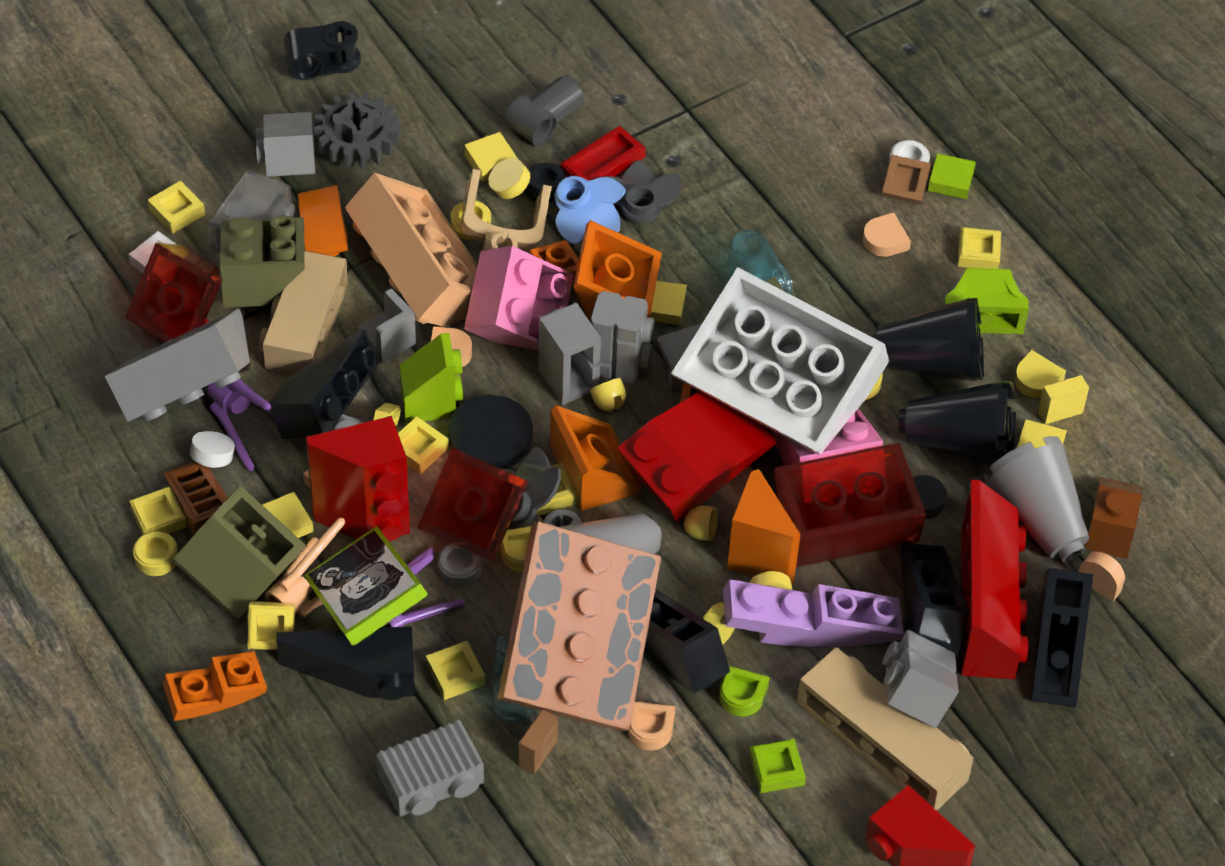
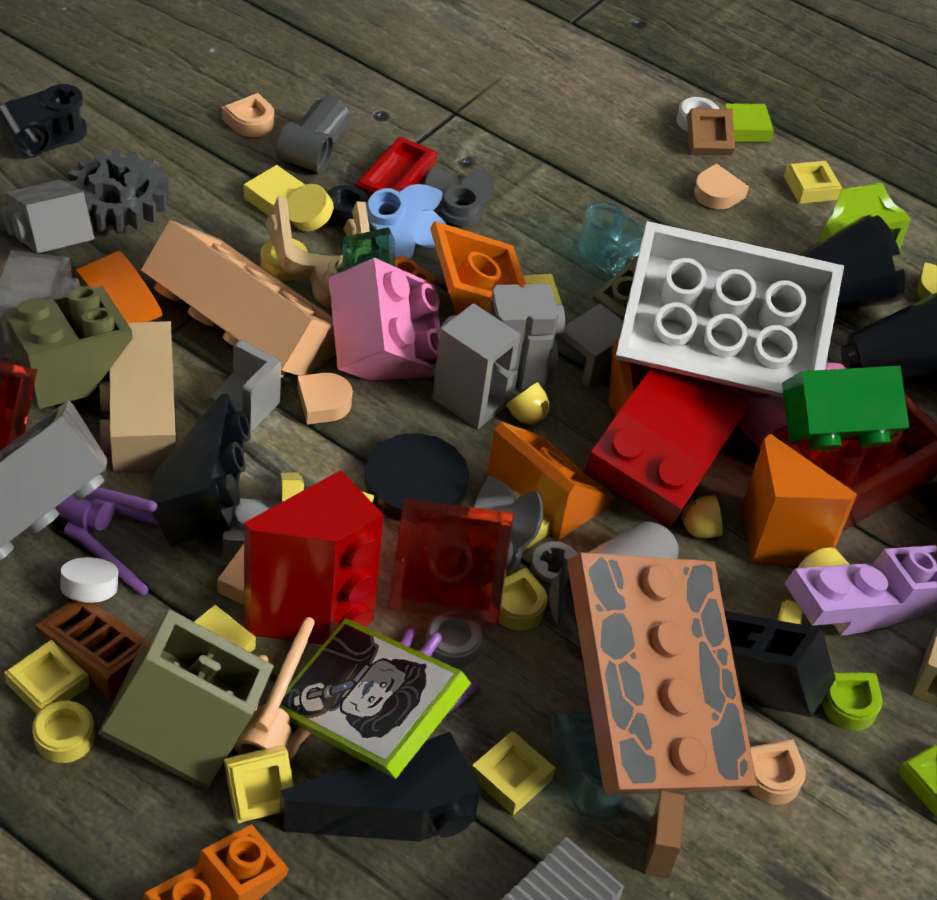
camera: 25 degrees left, 5 degrees down
lime slope [399,333,463,424] -> none
none -> light nougat tile [222,93,274,137]
none -> clear green tile [342,227,395,272]
none -> green brick [782,366,909,451]

